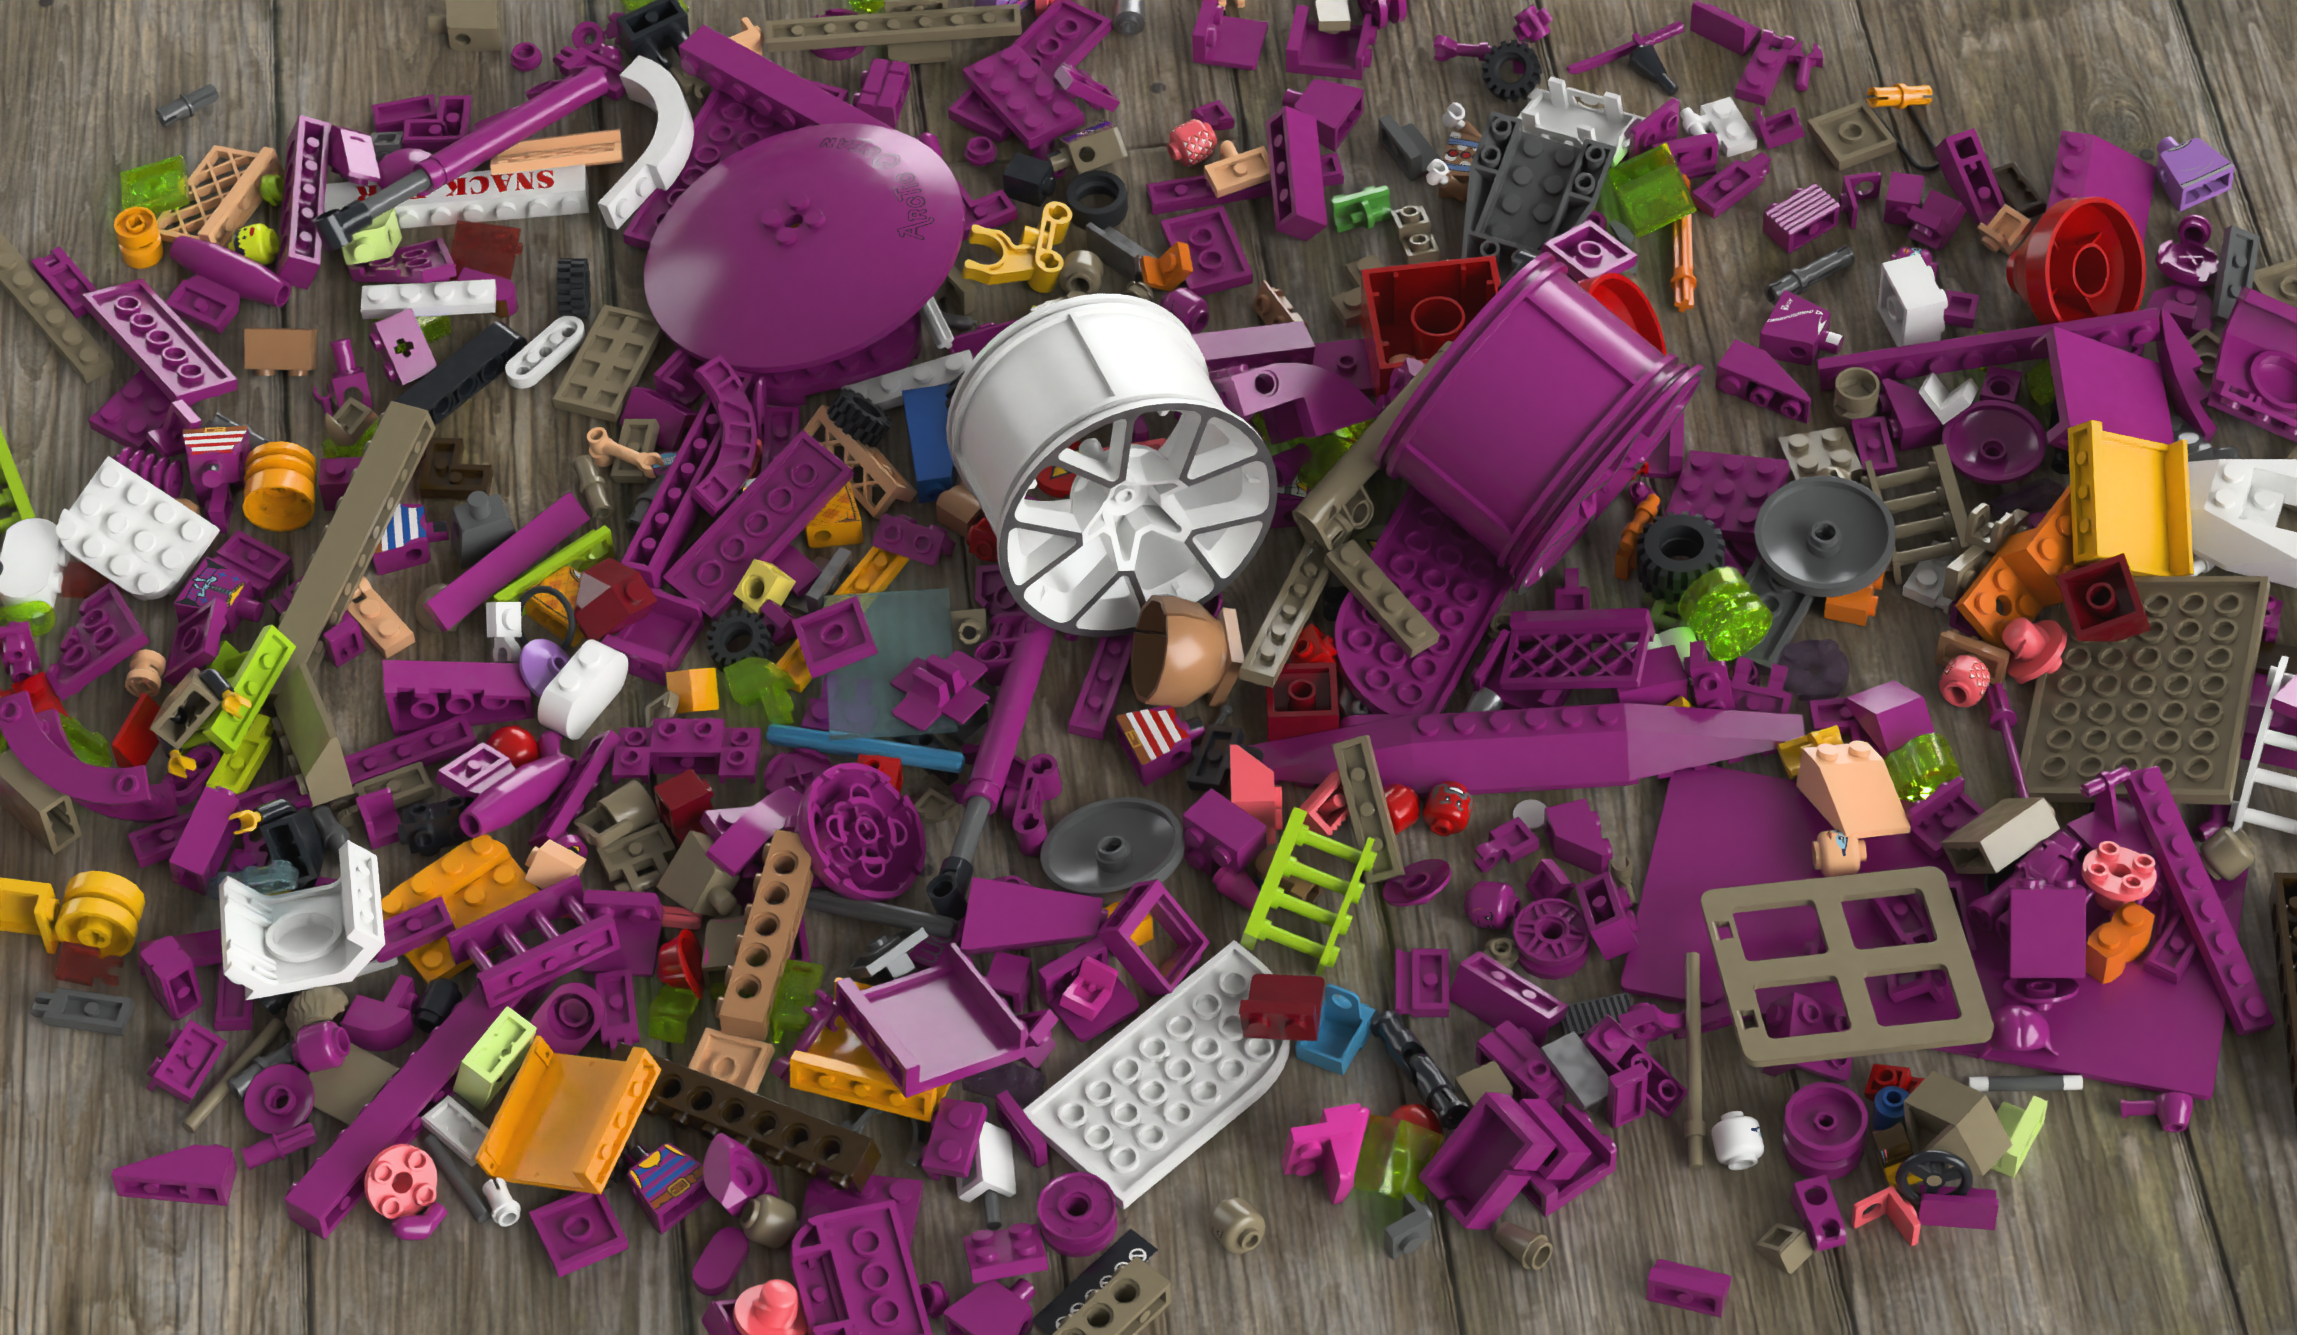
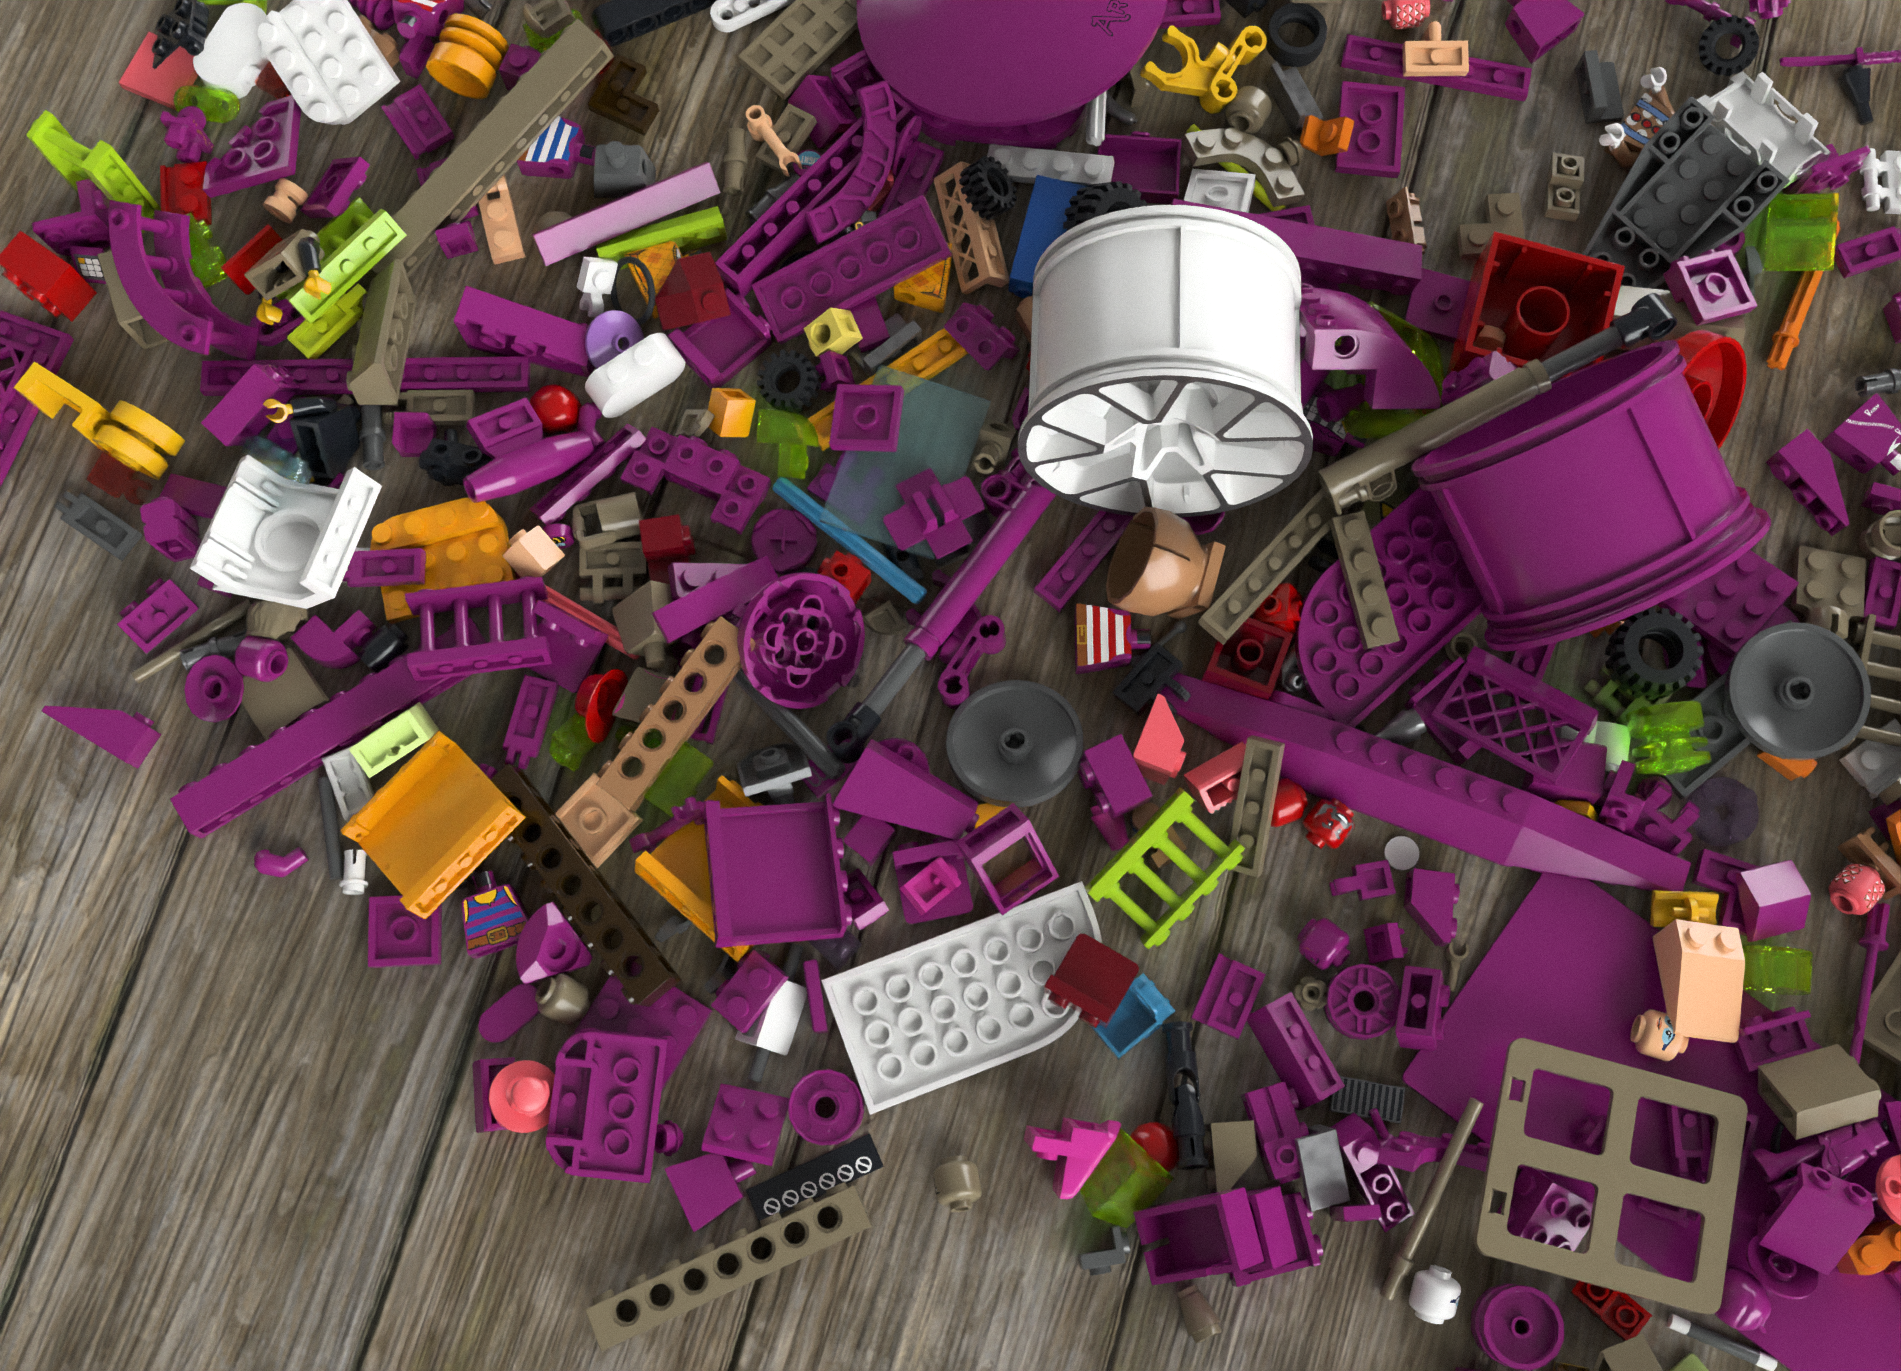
camera: 20 degrees right, 25 degrees up
magenta torso [173,557,264,634] -> none
magenta axle [241,1123,317,1171] -> none
coral plate [364,1144,437,1219] -> none
magenta piece [530,982,605,1055] -> none
magenta head [1160,287,1210,334] -> none
magenta brick [1265,106,1327,242] -> none
bright green hips [1330,185,1392,233] -> none
magenta dish [1383,859,1452,907] -> none
magenta plate [1650,132,1719,187] -> none
blue brick [1872,1086,1910,1131] -> none

